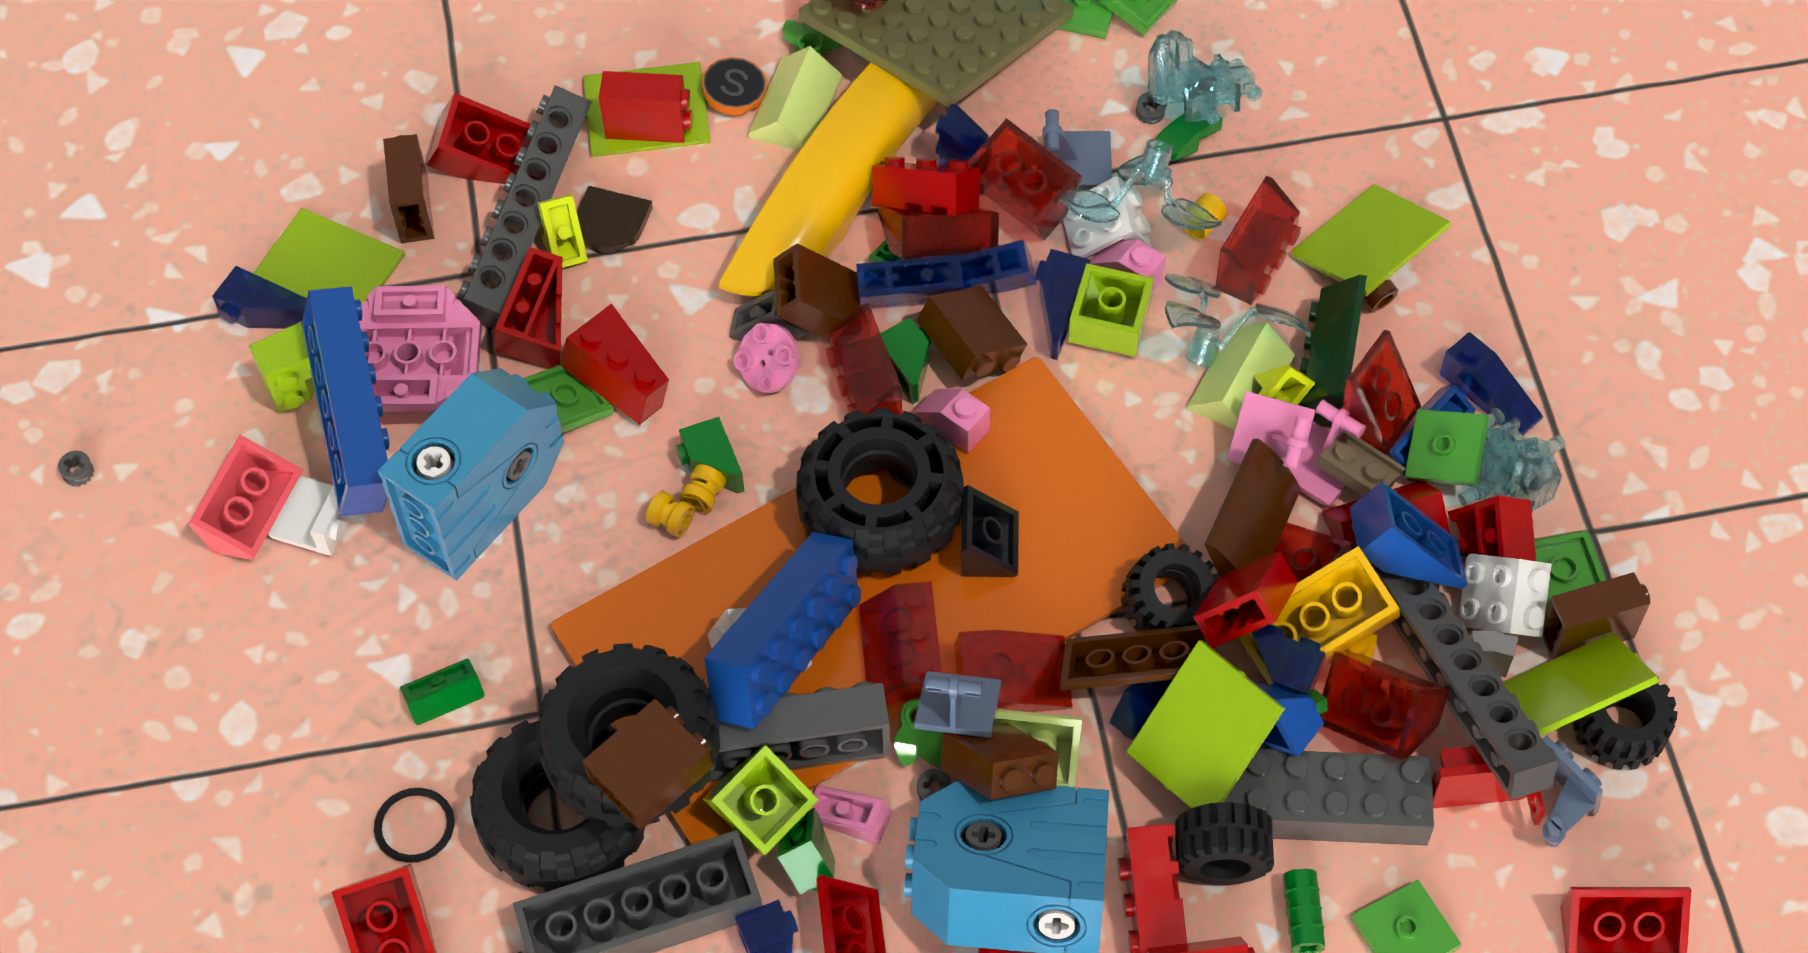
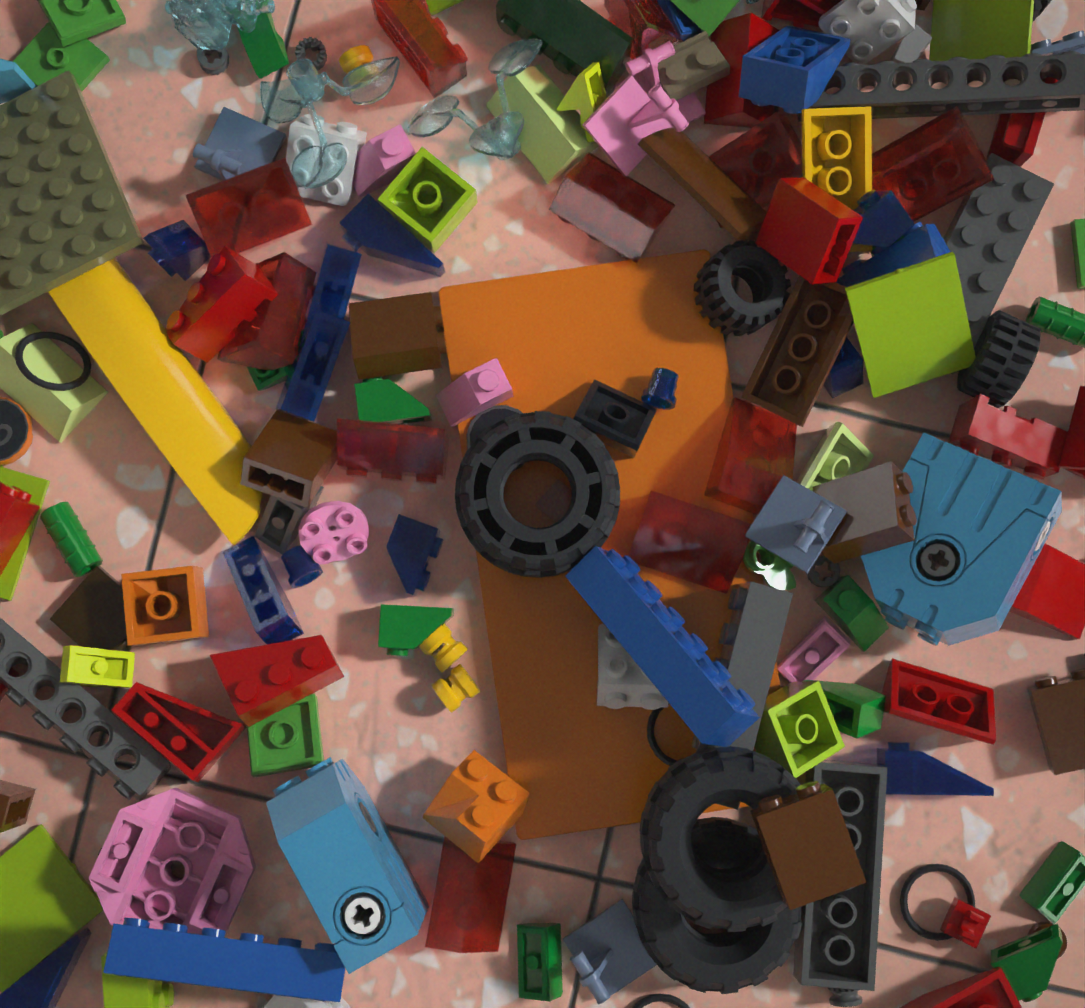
camera: 70 degrees left, 25 degrees up
none -> black tyre [15,331,91,391]
none -> green axle [40,501,103,577]
none -> orange slope [121,565,209,646]
none -> clear blue slope [223,536,304,644]
none -> clear blue piece [281,545,323,588]
none -> dark grey bush [295,37,327,72]
none -> clear blue slope [386,514,444,596]
none -> orange slope [423,750,530,863]
none -> clear red slope [425,836,517,953]
none -> clear red slope [549,152,675,263]
none -> sand blue plate [563,899,657,1004]
none -> clear blue piece [641,368,679,410]
none -> green slope [814,575,889,652]

